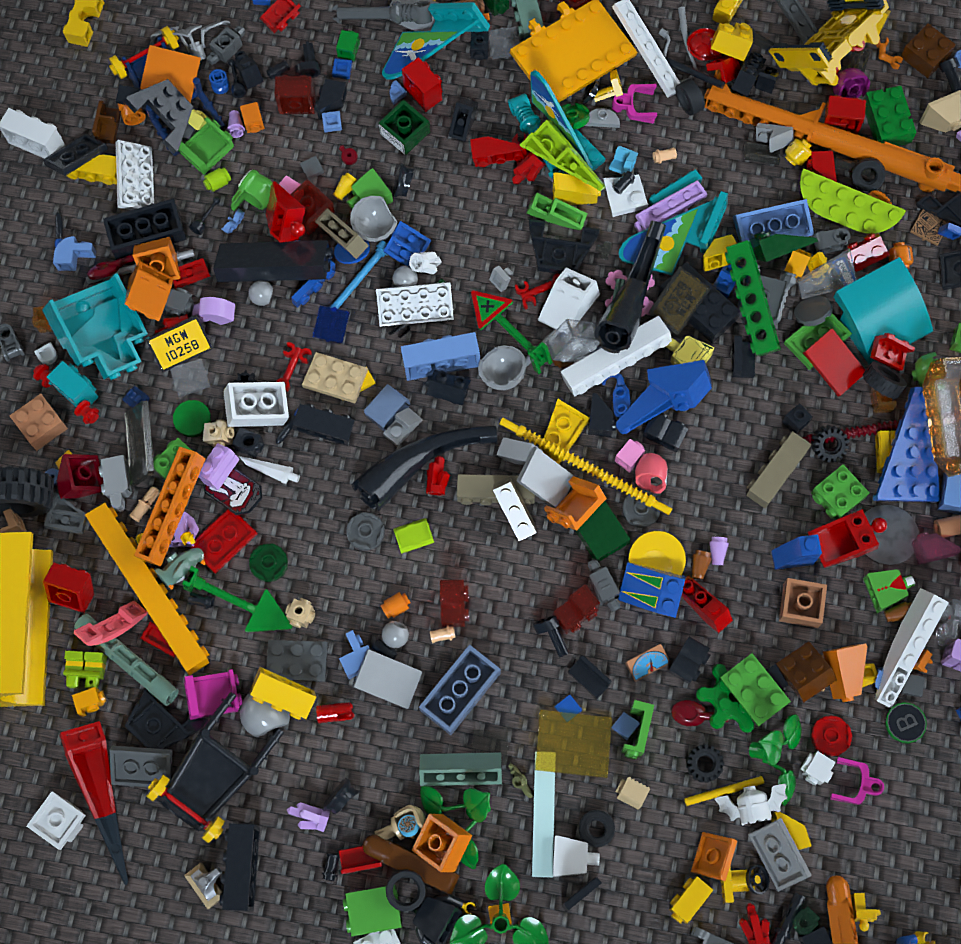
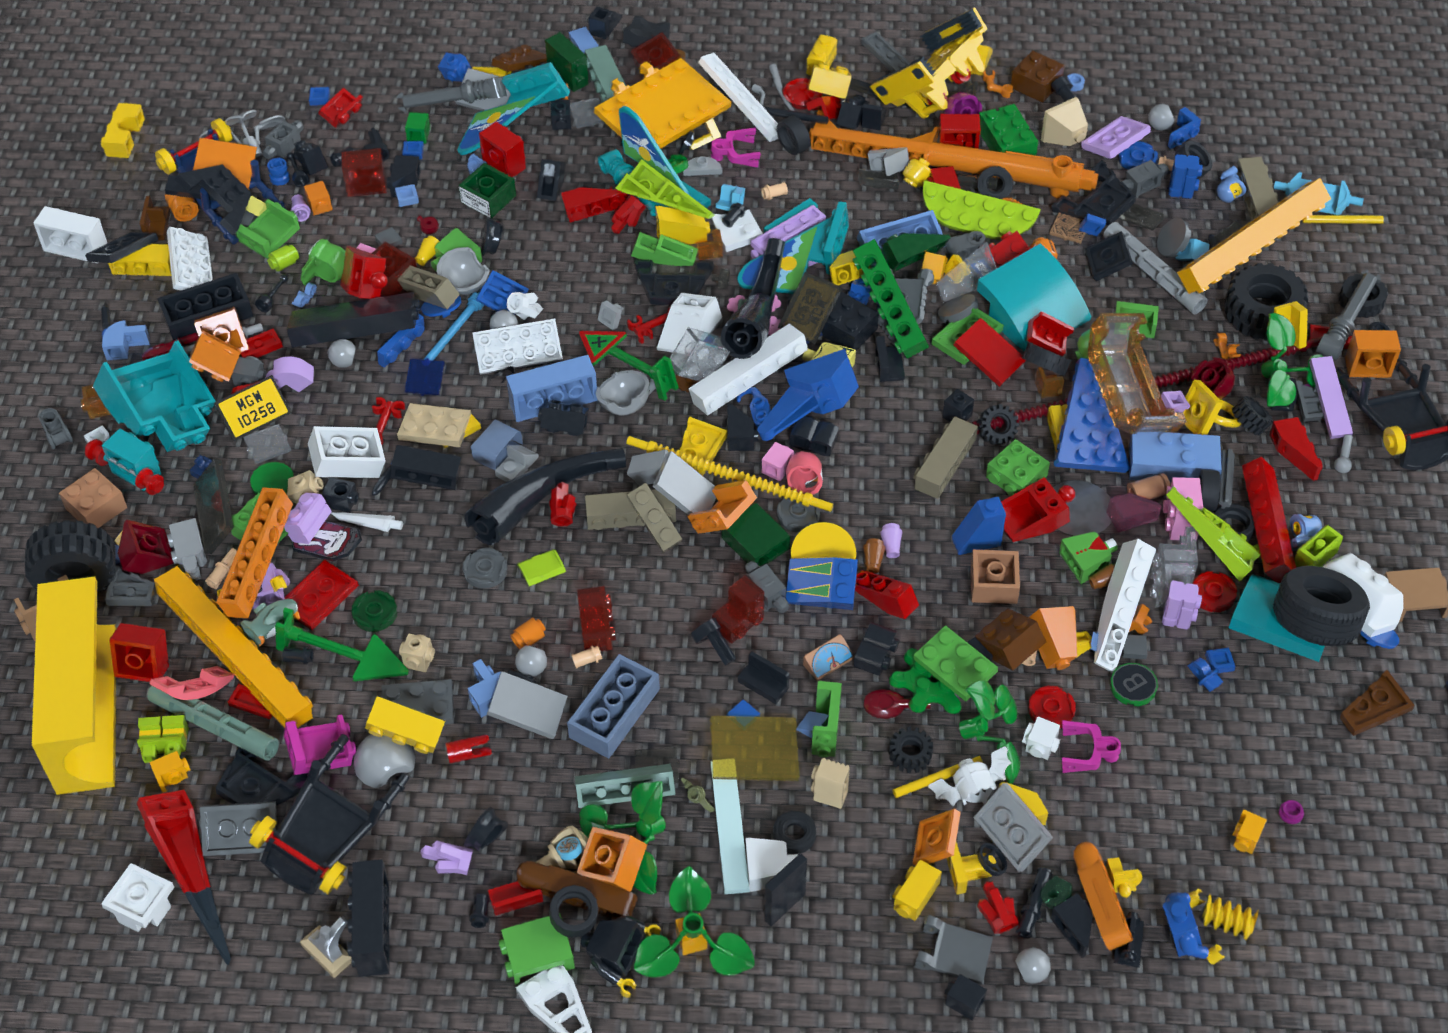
camera: 10 degrees left, 20 degrees down
none -> clear orange panel [697,229,723,260]

